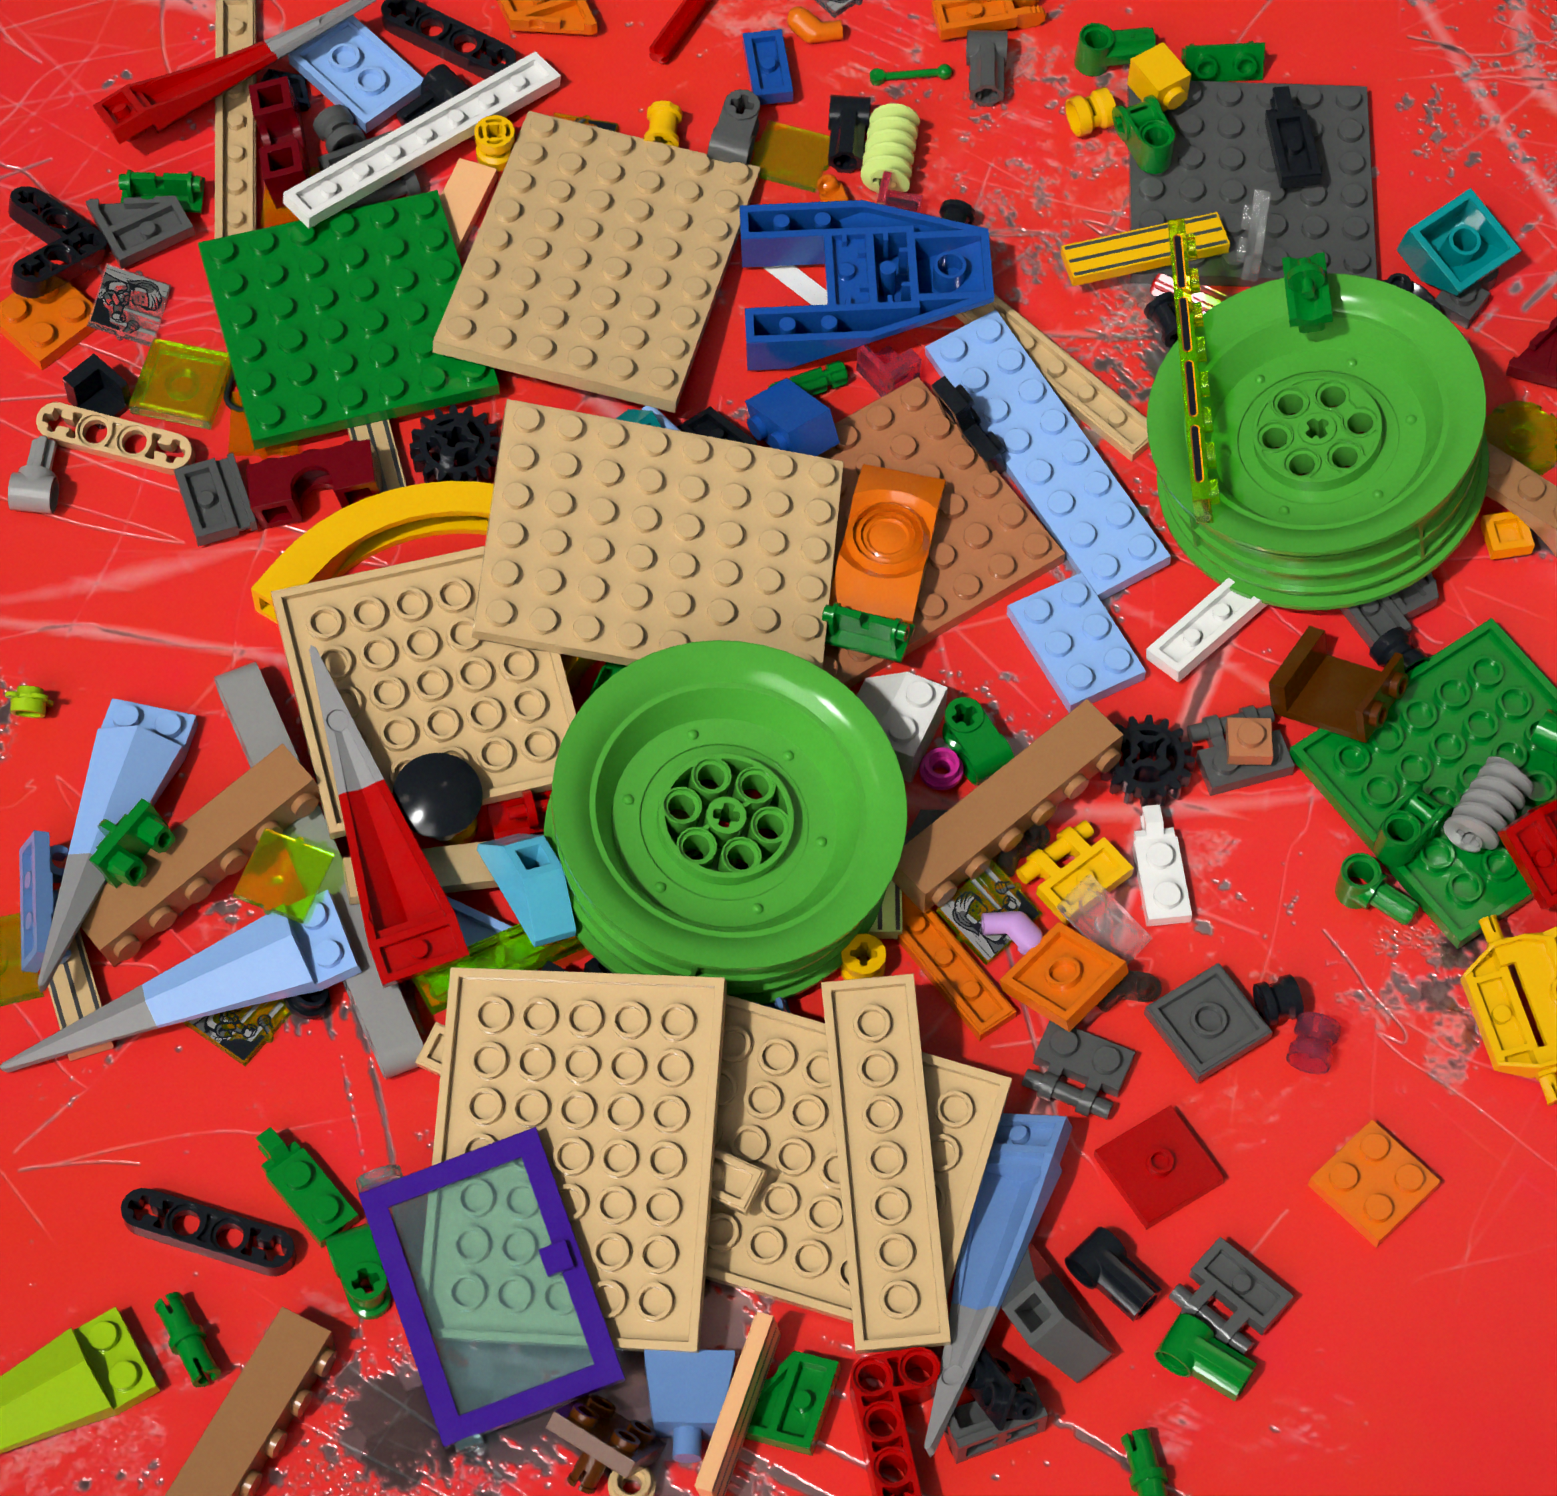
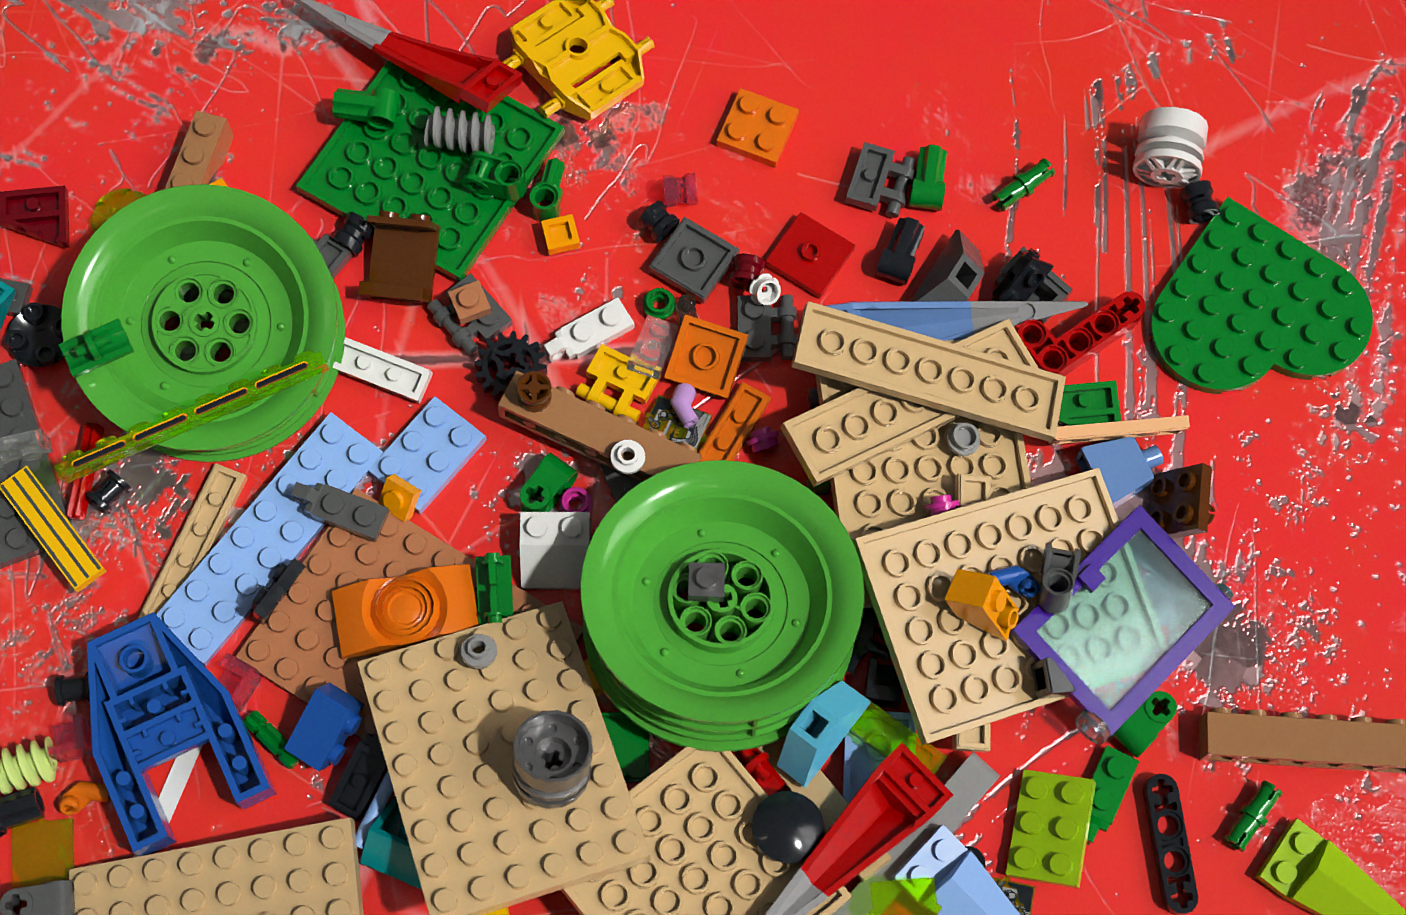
camera: 115 degrees left, 10 degrees up
none -> dark grey hinge [291,482,390,542]
none -> light orange plate [378,474,421,522]
none -> light grey plate [461,634,497,669]
none -> flat silver wheel [513,710,593,809]
none -> reddish brown wheel [517,371,552,413]
none -> light orange plate [541,214,581,255]
none -> white plate [610,440,645,474]
none -> green plate [643,288,676,320]
none -> flat silver plate [688,562,725,602]
none -> dark red wheel [729,253,766,292]
none -> dark pink plate [746,426,779,453]
none -> white plate [749,273,781,305]
none -> tan plate [791,301,1066,442]
none -> dark pink plate [924,494,959,517]
none -> light orange slope [944,568,1019,641]
none -> light grey plate [946,423,980,456]
none -> blue arm [986,565,1040,598]
none -> lime plate [1006,769,1096,889]
none -> black slope [1031,657,1075,699]
none -> dark grey piece [1038,543,1081,614]

